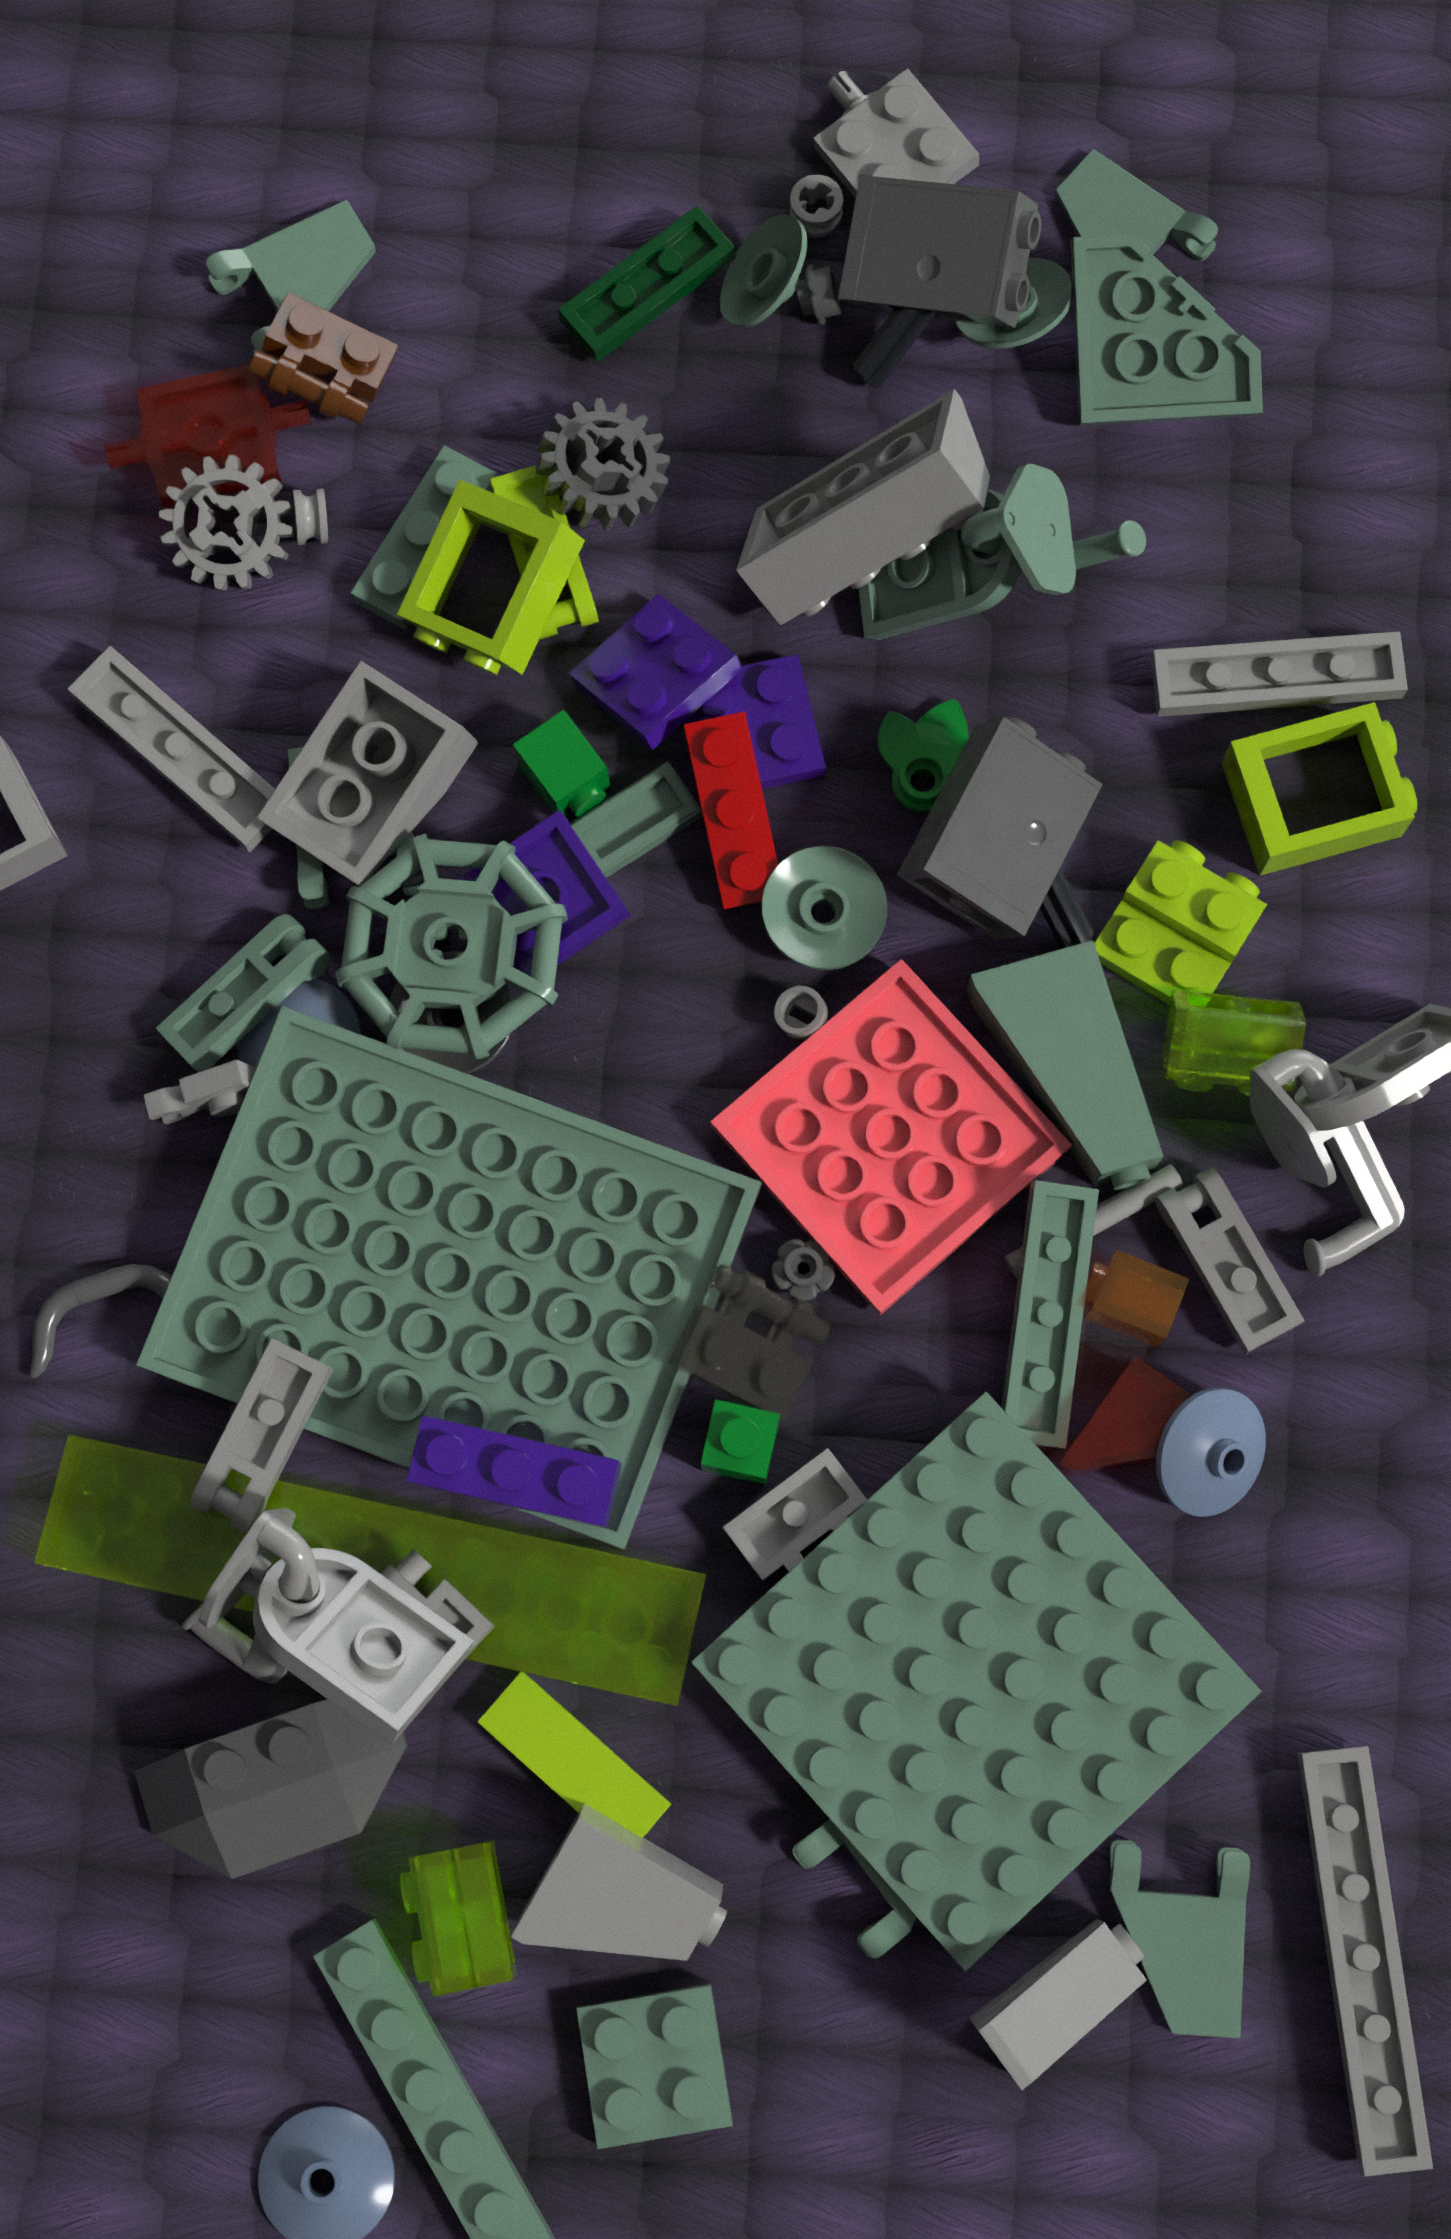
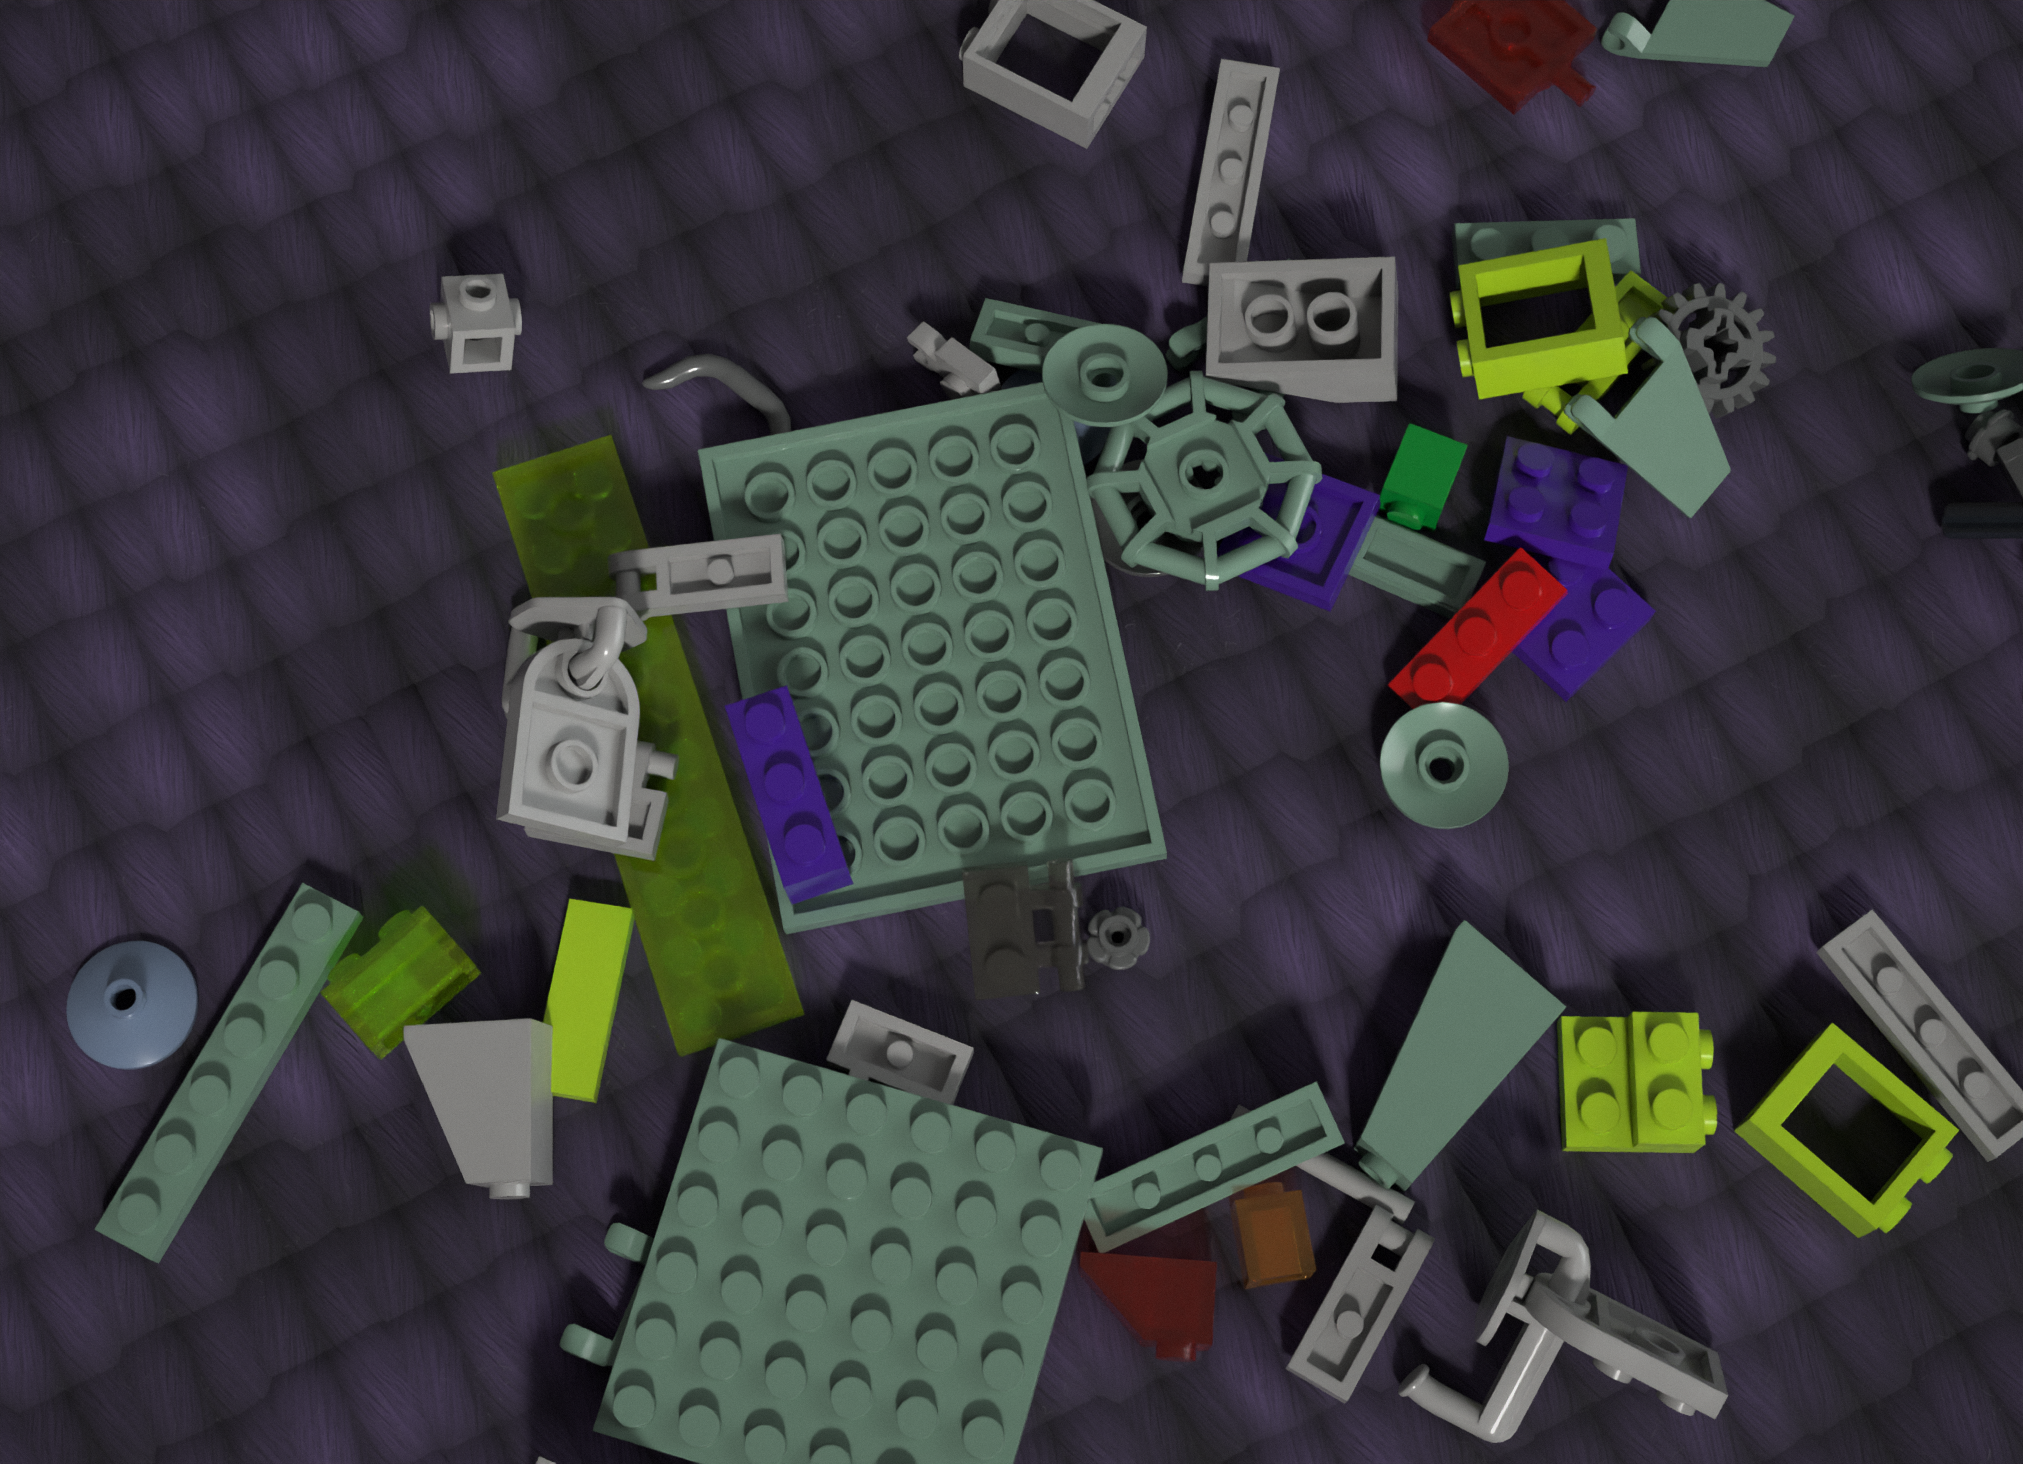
camera: 55 degrees right, 5 degrees down
dark grey wedge [134,1699,408,1879] -> none
light grey gear [159,455,296,591] -> none
reddish brown plate [248,292,399,425] -> none
light grey bush [293,489,328,545] -> none
dark green plate [558,205,736,363] -> none
sand green plate [577,1983,733,2149] -> none
green brick [701,1399,780,1486] -> none
coral plate [710,959,1072,1316] -> none
light grey slope [736,389,990,626] -> none
light grey hinge [774,986,828,1040] -> none
sand green plate [859,464,1146,640] -> none
green plate [877,699,969,813] -> none
dark grey piece [897,716,1103,949] -> none
sand blue dish [1156,1387,1266,1517] -> none
clear neon green brick [1162,990,1306,1096] -> none
none -> sand green dish [1042,324,1167,427]
none -> sand green flag [1563,317,1731,518]

